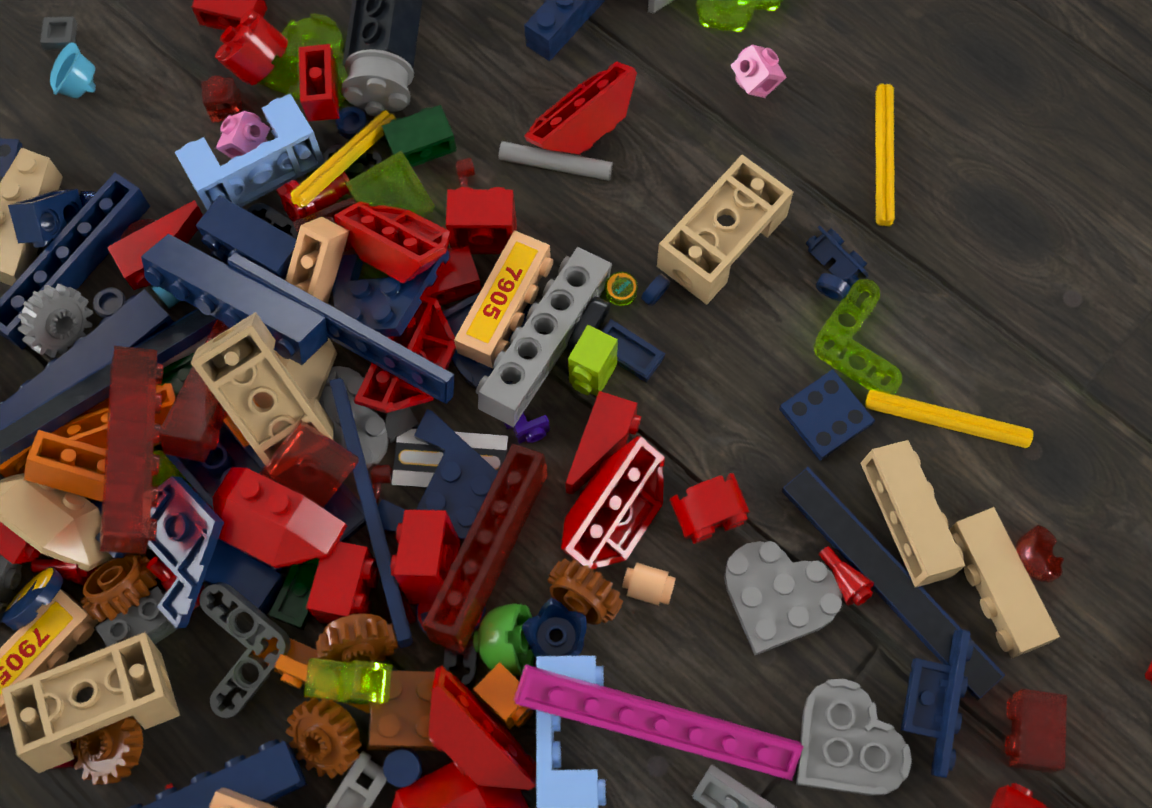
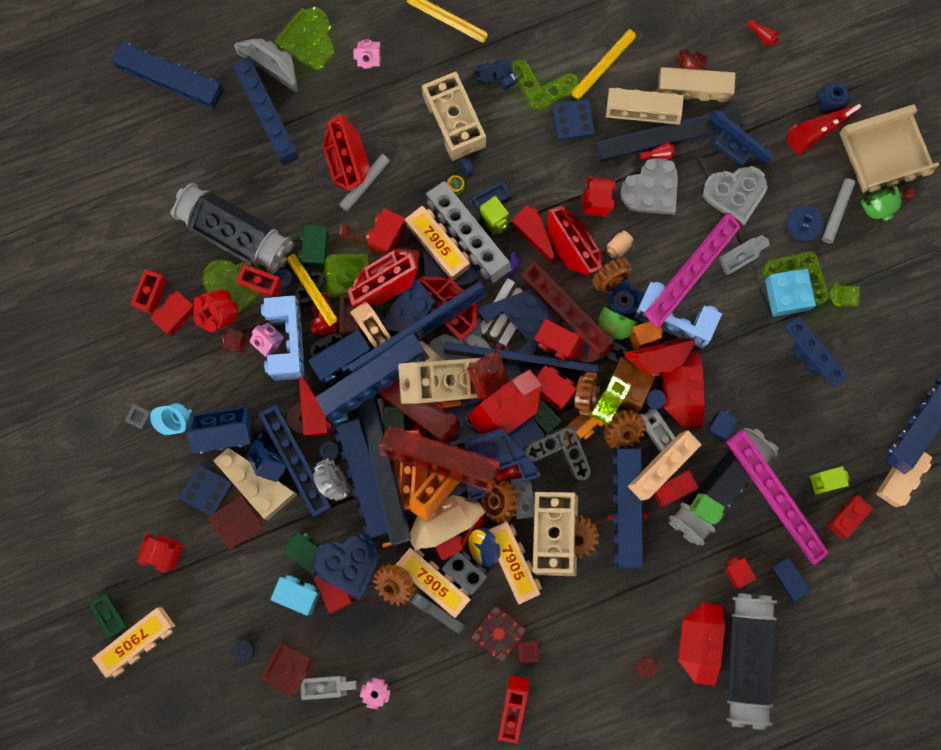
camera: 65 degrees left, 10 degrees up
clear red brick [1005,689,1067,773] -> none
none -> dark blue brick [186,406,253,453]

